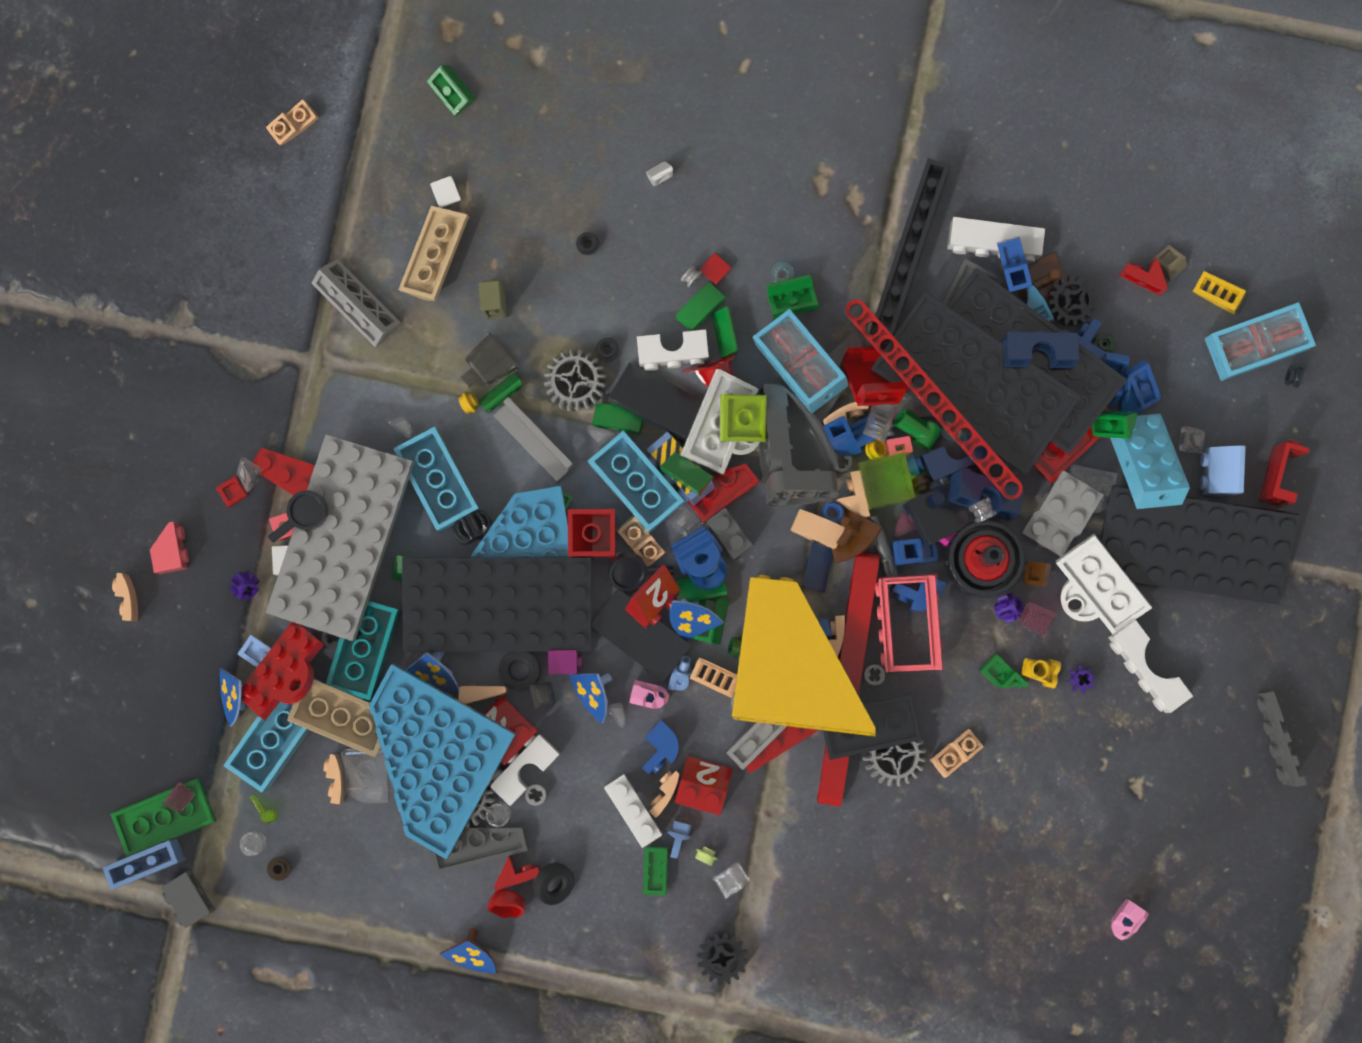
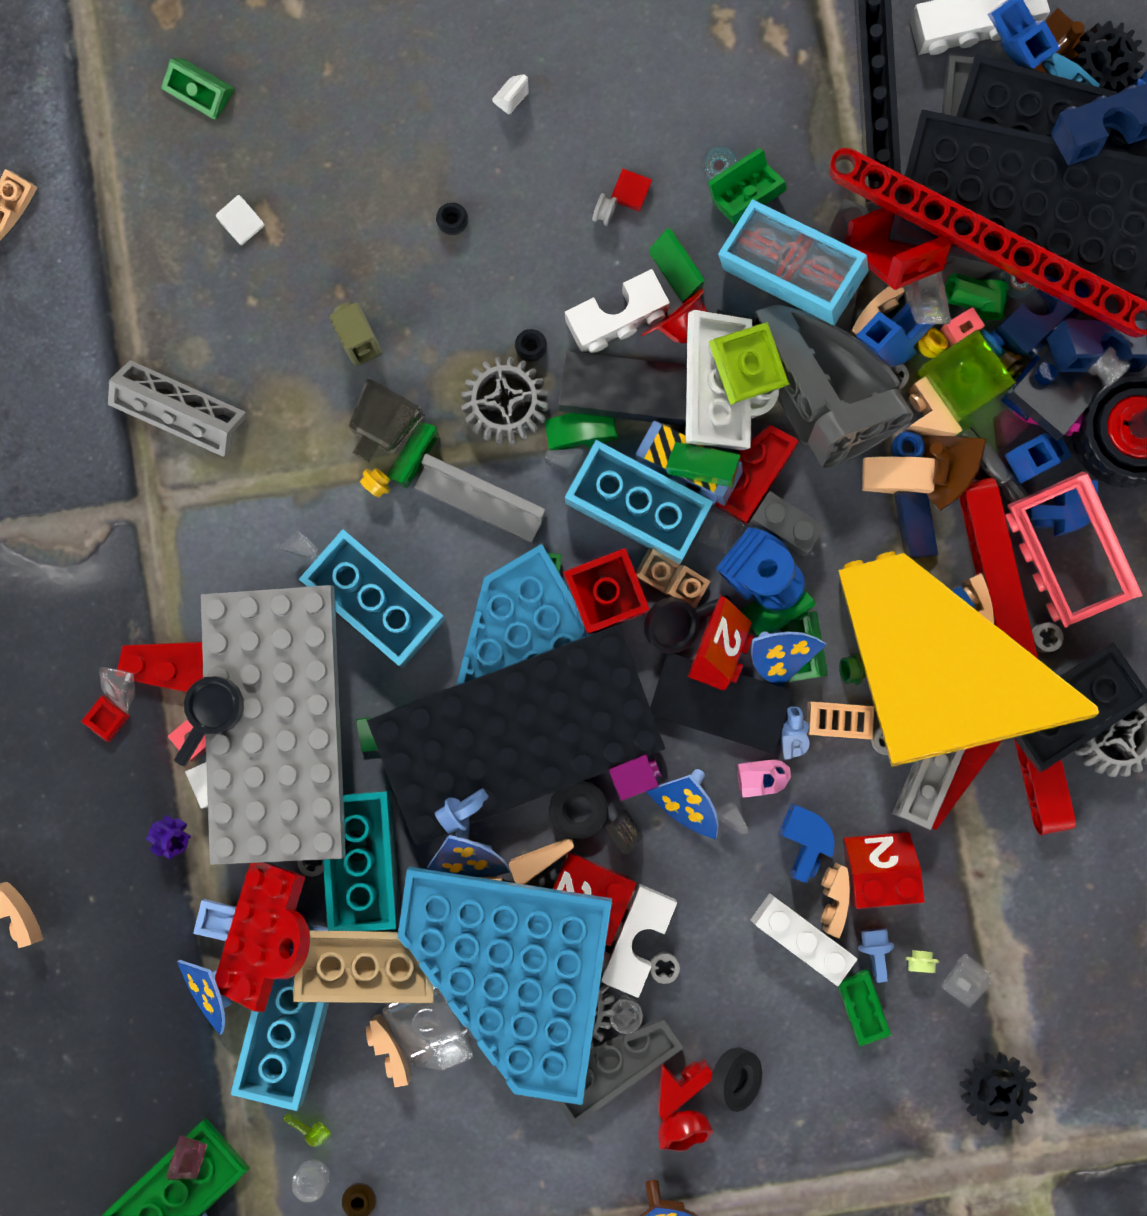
camera: 20 degrees left, 0 degrees up
coral slope [150,521,189,574] -> none
tan slope [398,206,469,301] -> none
black gear [452,510,492,545] -> none
green slope [675,283,726,331] -> none
none -> medium blue piece [435,788,489,834]

